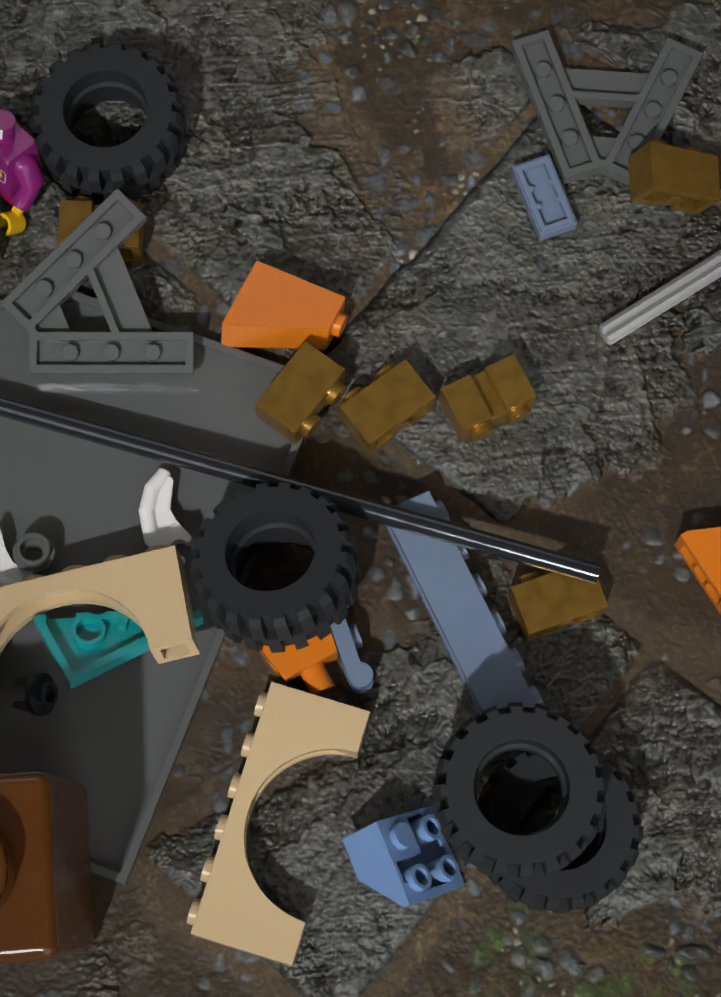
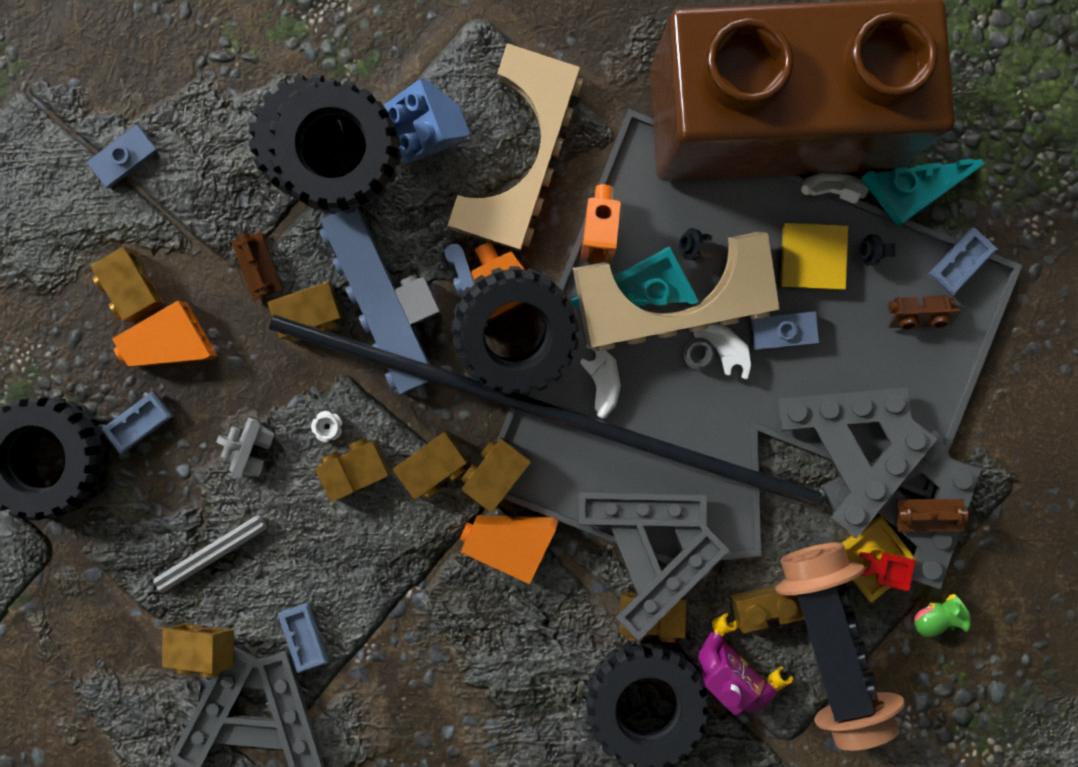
camera: 175 degrees left, 15 degrees up
none -> light grey hips [216,417,274,478]
none -> reddish brown hinge [231,231,283,301]
none -> white plate [311,411,342,442]
none -> light grey brick [395,275,441,326]
none -> orange torso [580,184,621,265]

